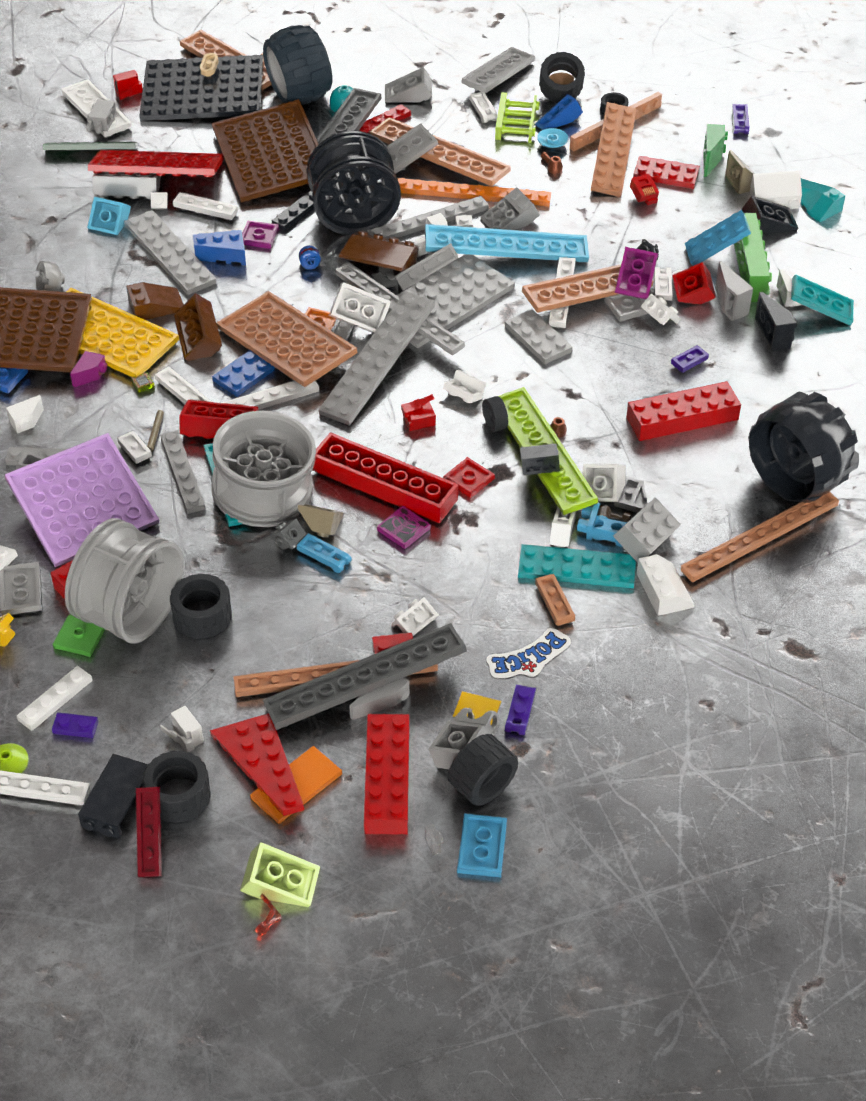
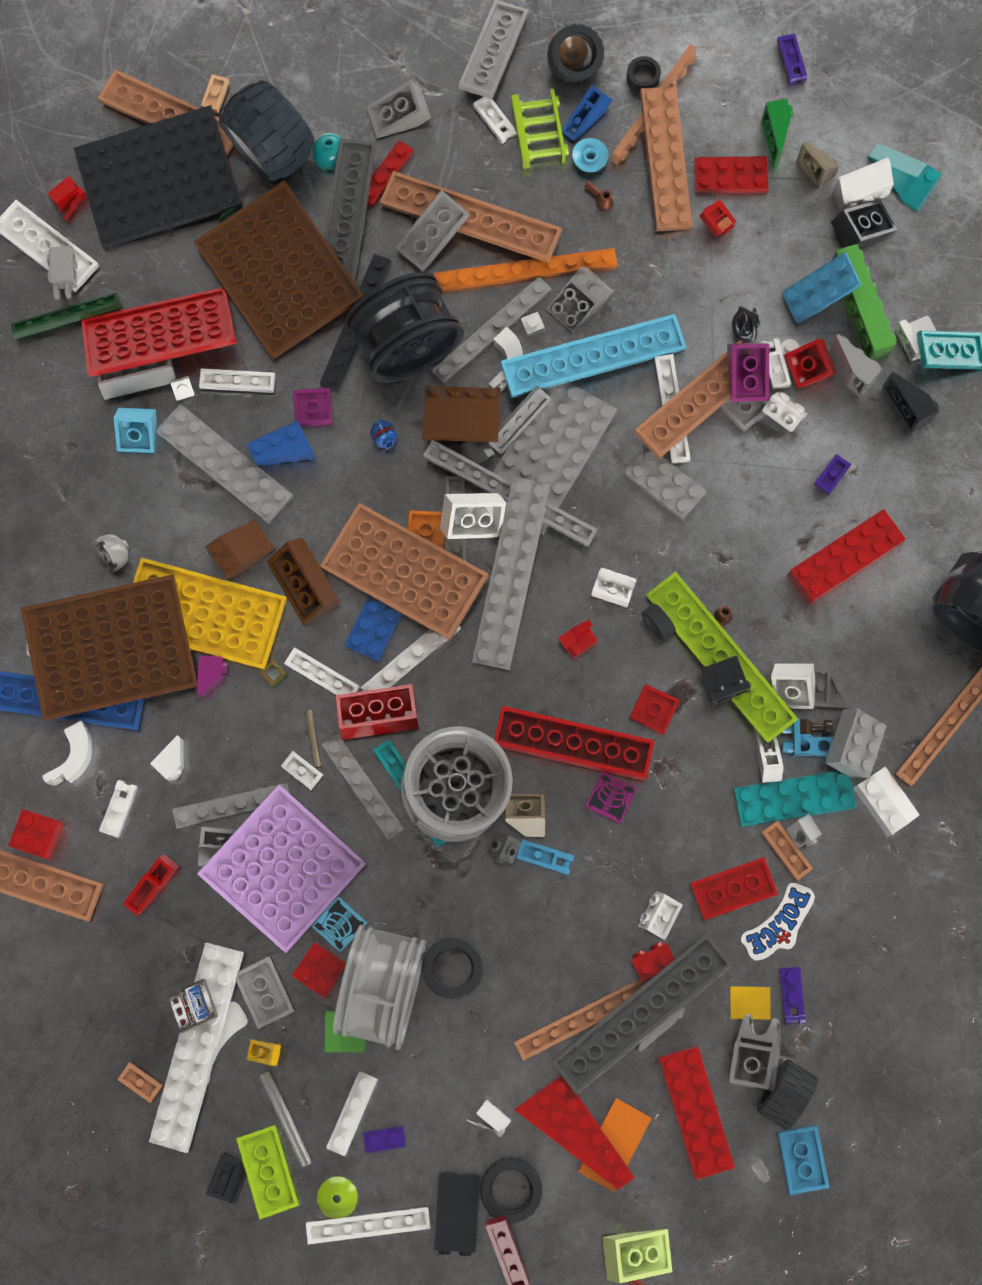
camera: 15 degrees left, 30 degrees up
tan plate [200,53,219,77] -> none
none -> red plate [690,857,778,921]
none -> light grey brick [786,814,822,849]

